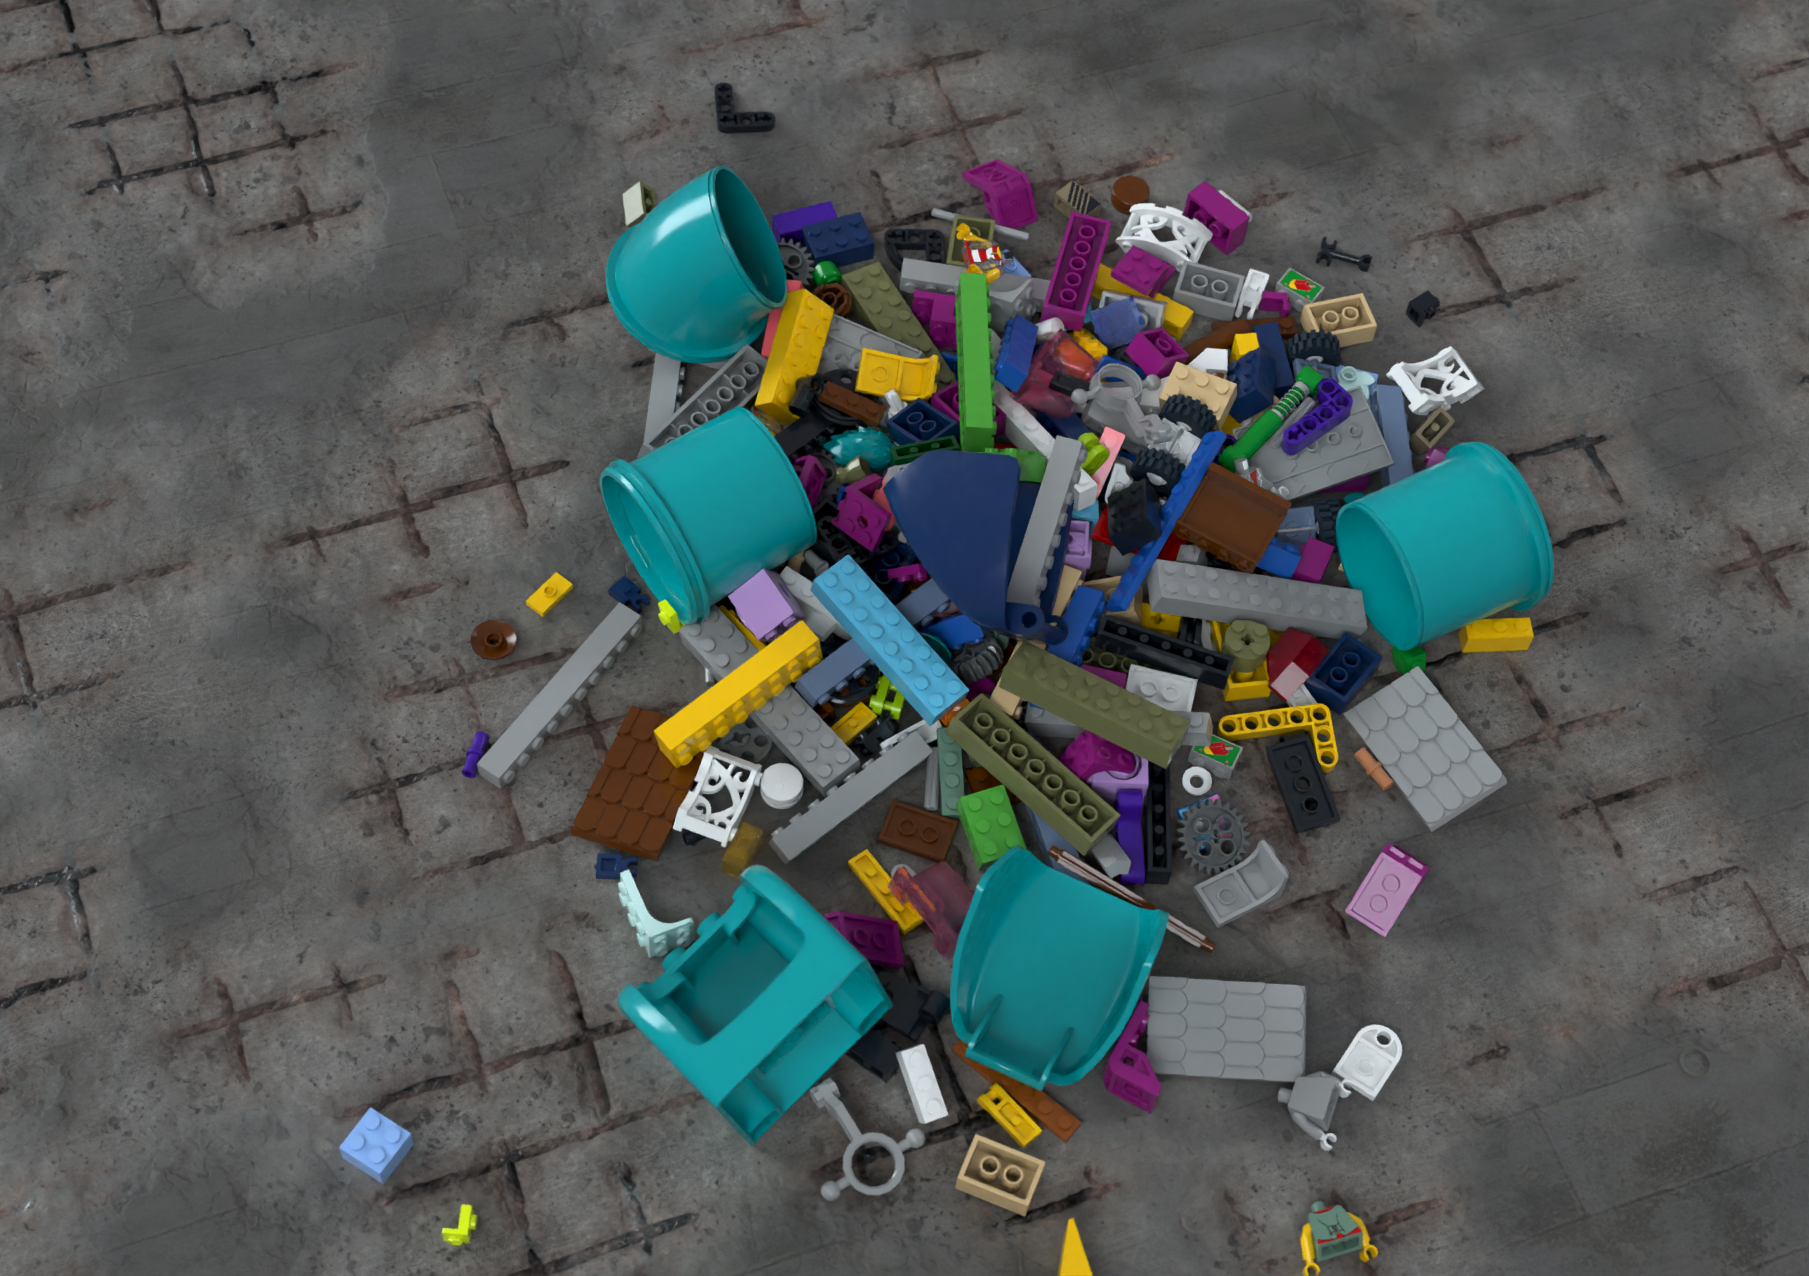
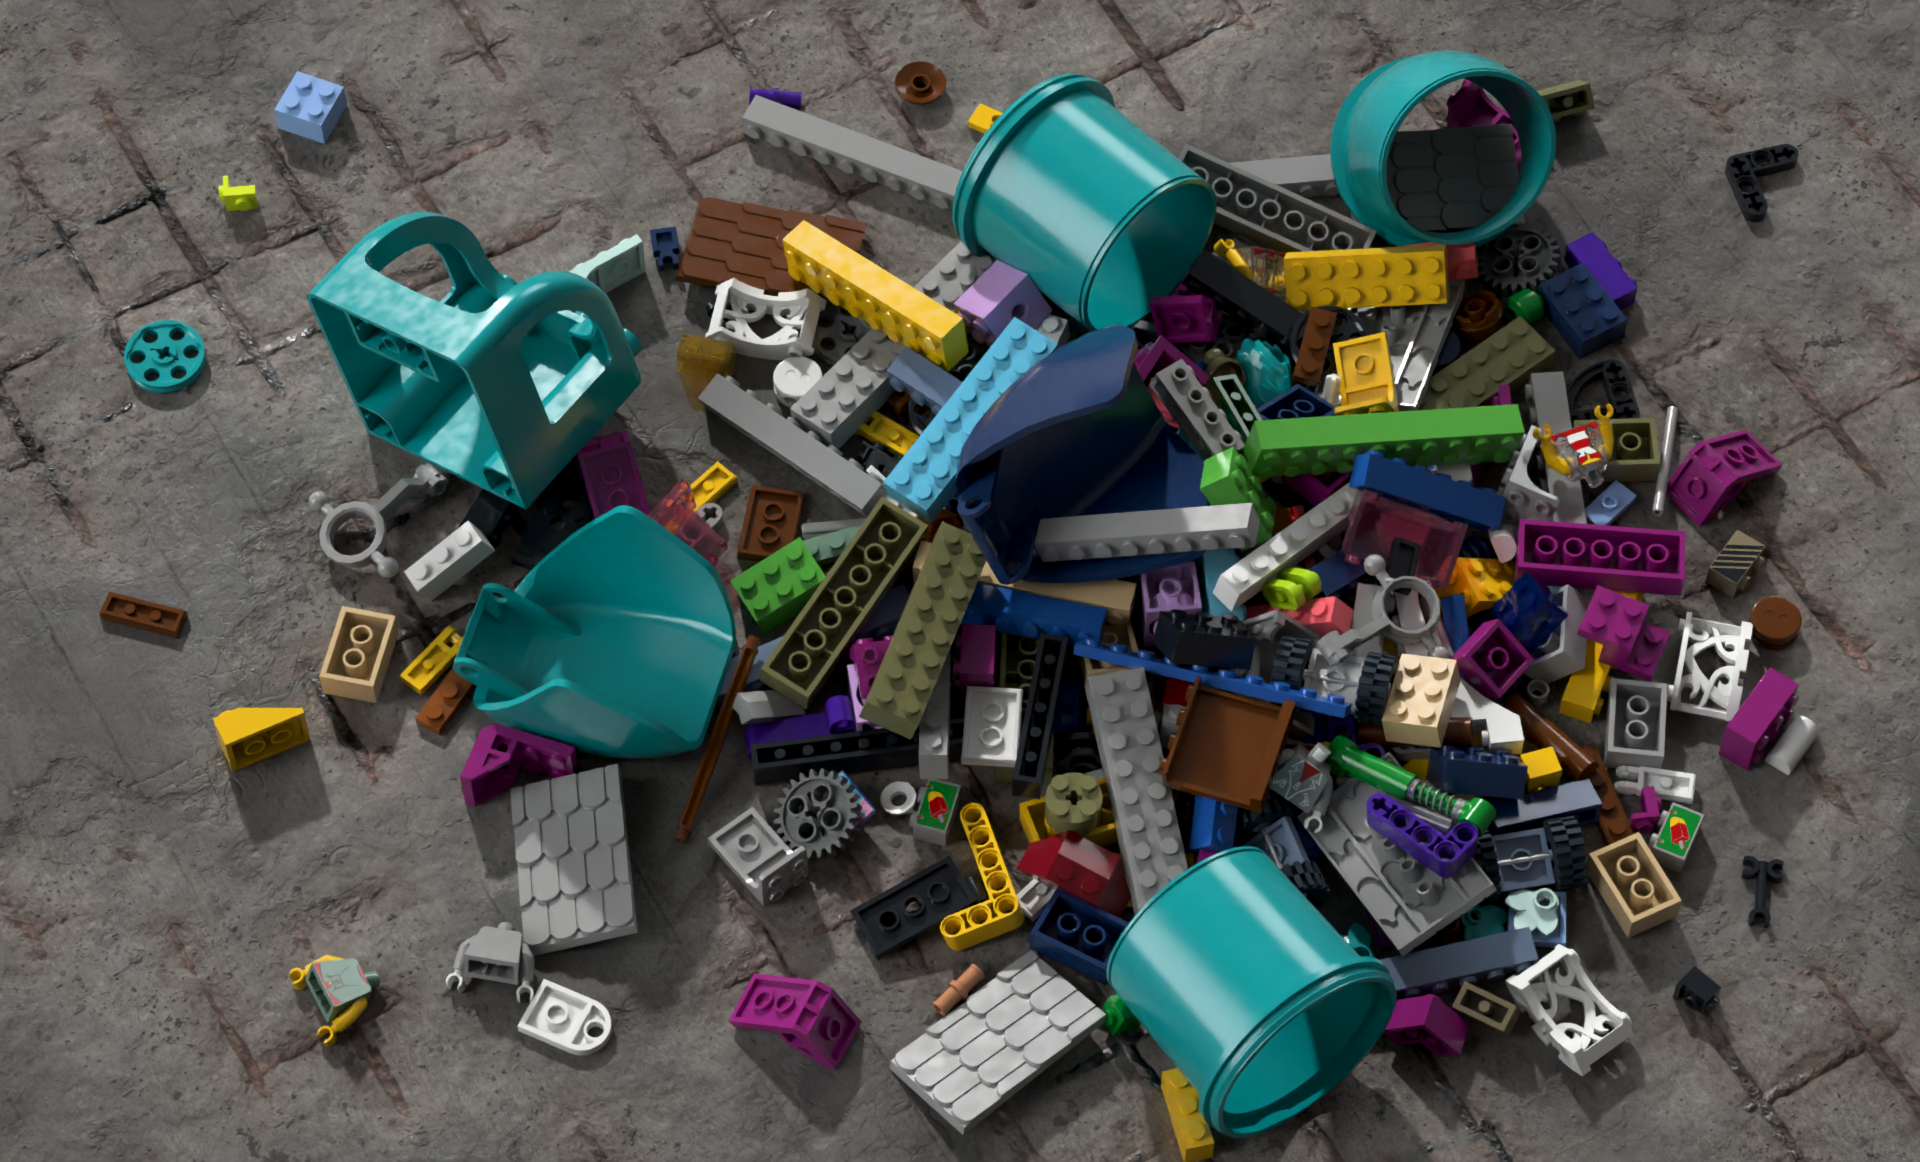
camera: 85 degrees right, 0 degrees up
black piece [788,375,824,417] -> none

